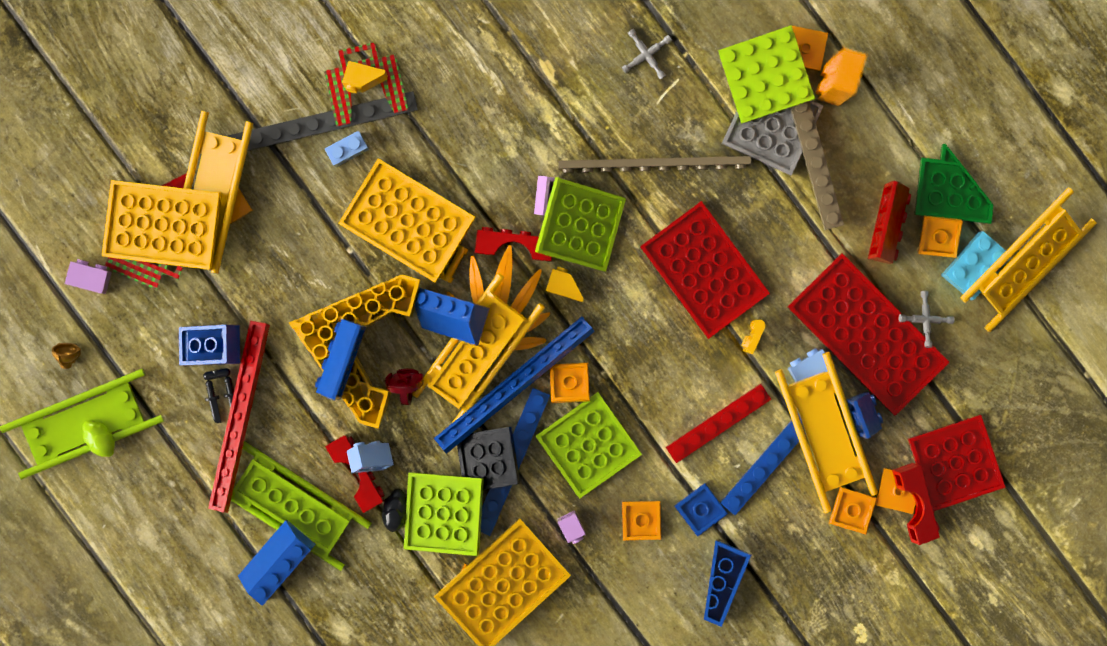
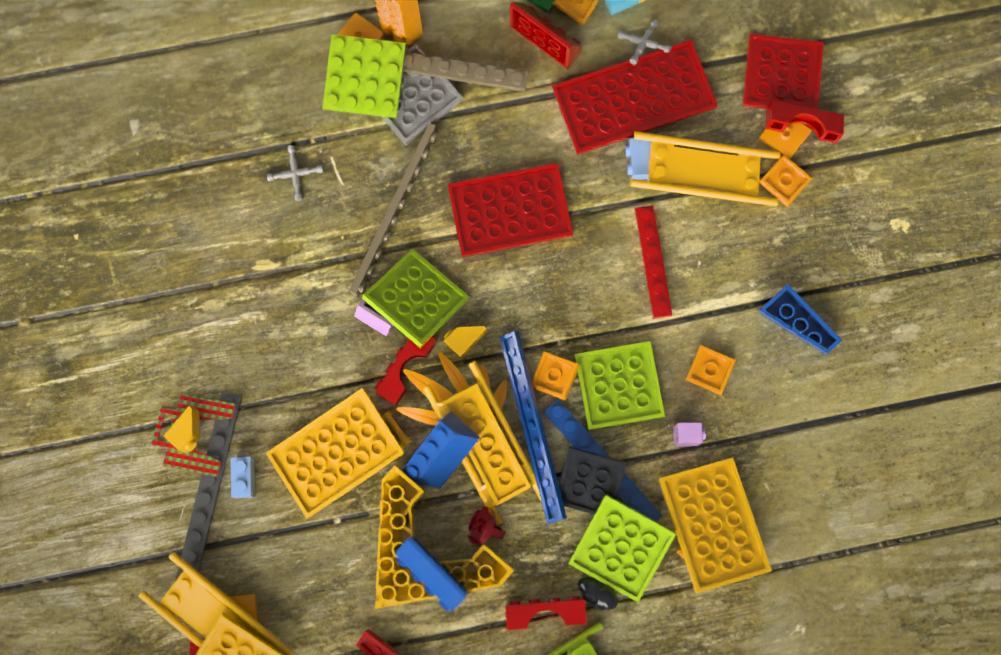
camera: 65 degrees left, 10 degrees down
light blue brick [347,441,394,473] -> none
blue tile [674,483,728,537] -> none
blue plate [720,413,806,515] -> none
yellow plate [741,320,765,354] -> none
blue slope [846,392,883,439] -> none

